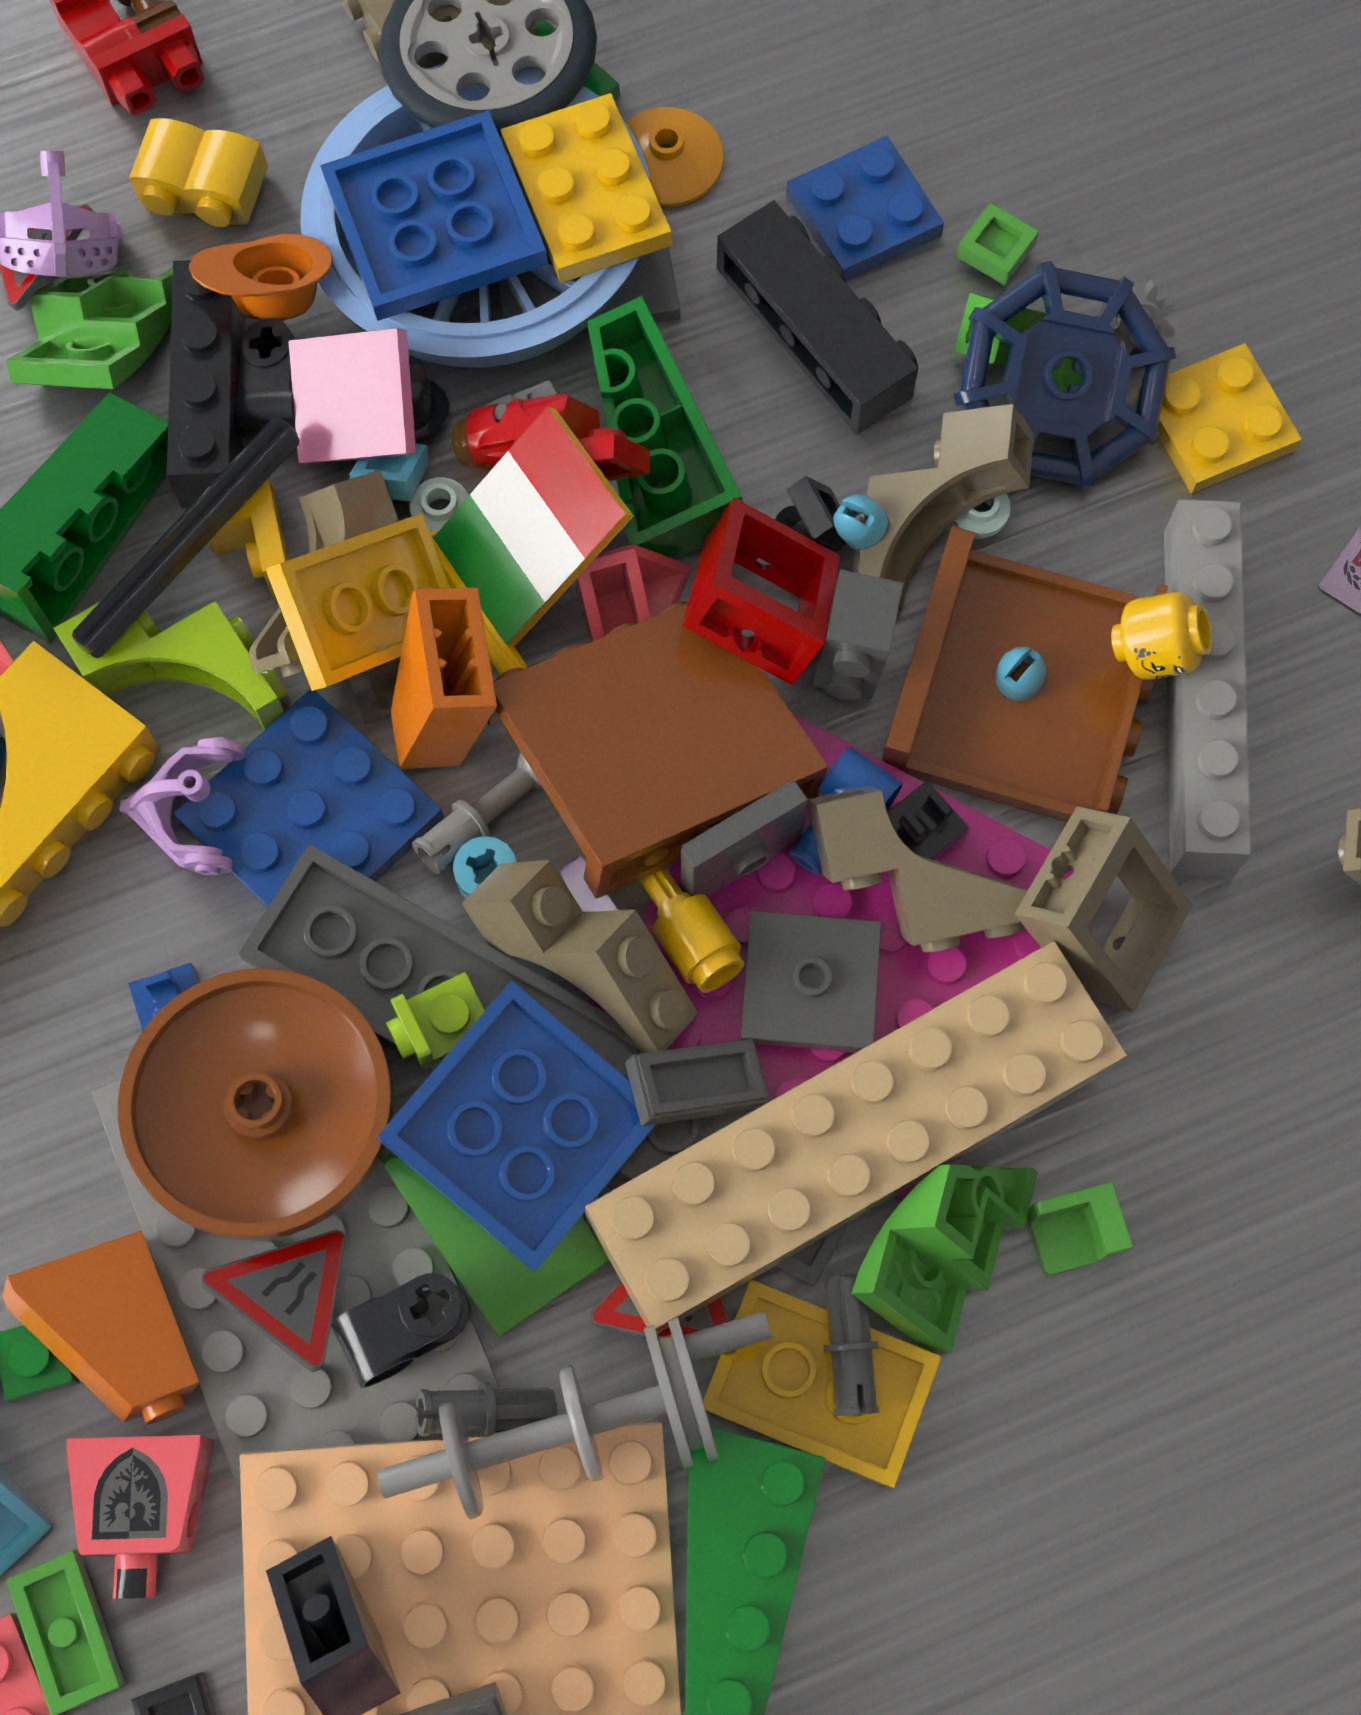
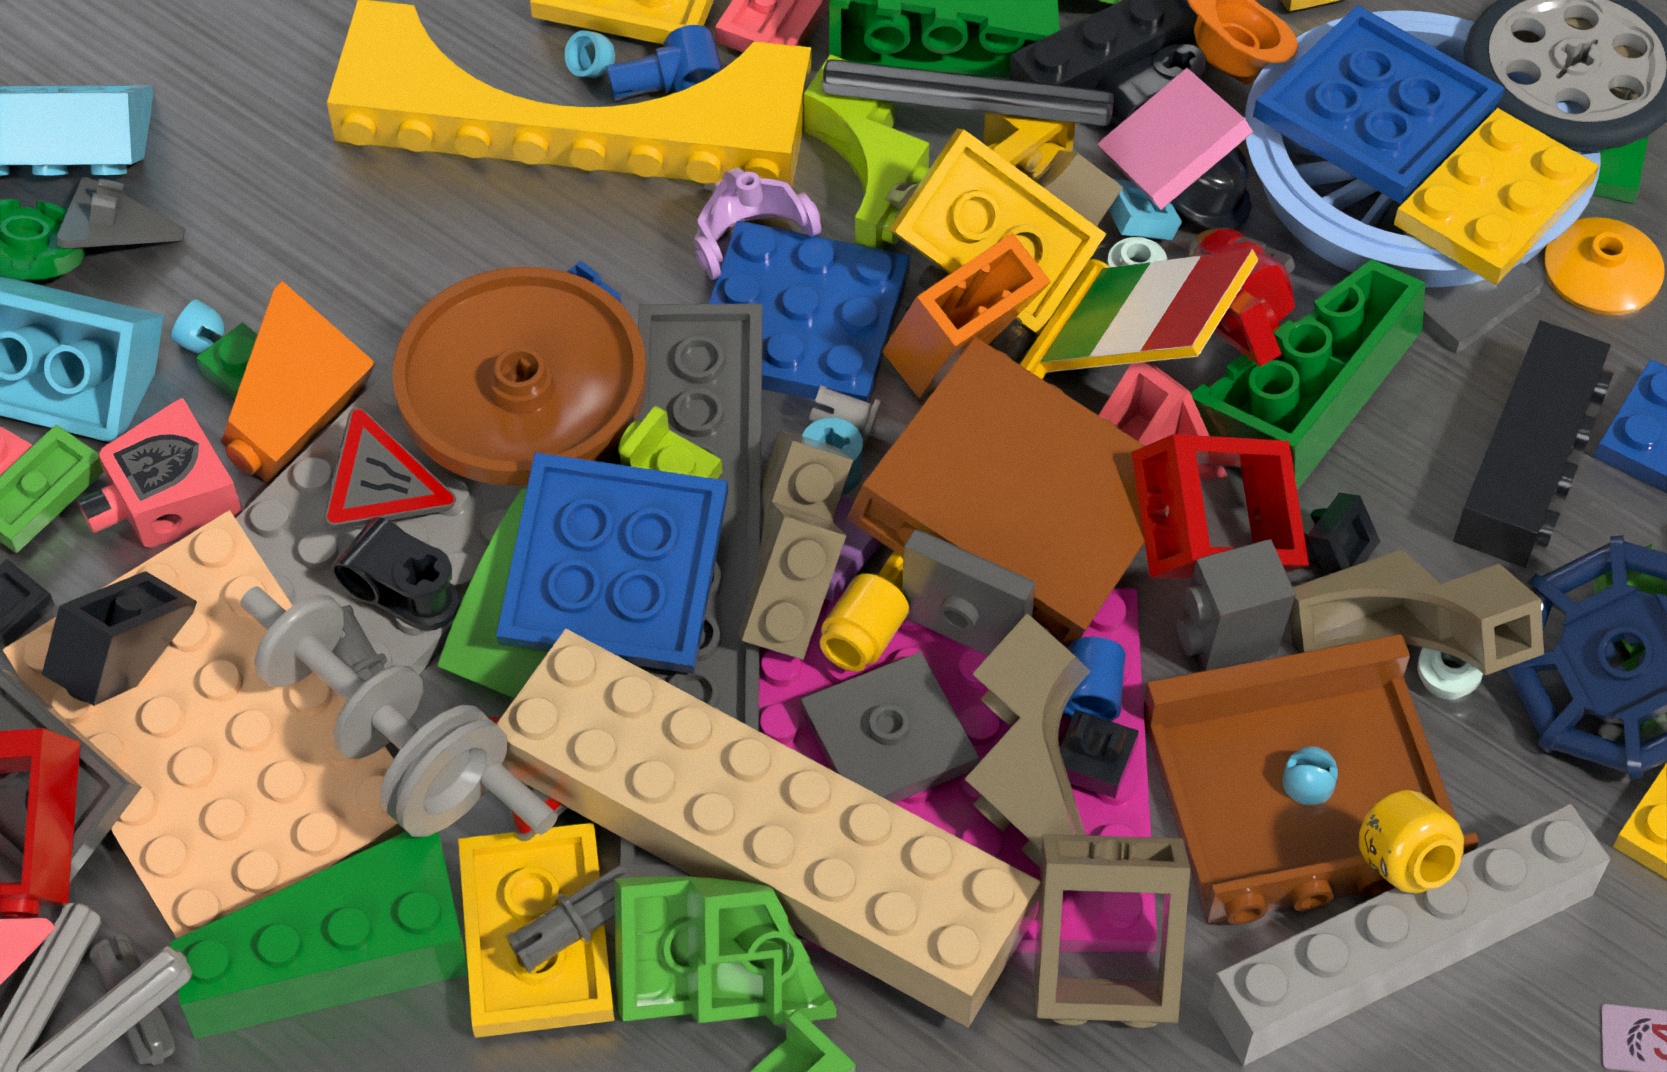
camera: 60 degrees right, 15 degrees down
dark grey tile [625,1039,770,1127] -> none
medium azure hinge [833,494,888,549] -> none

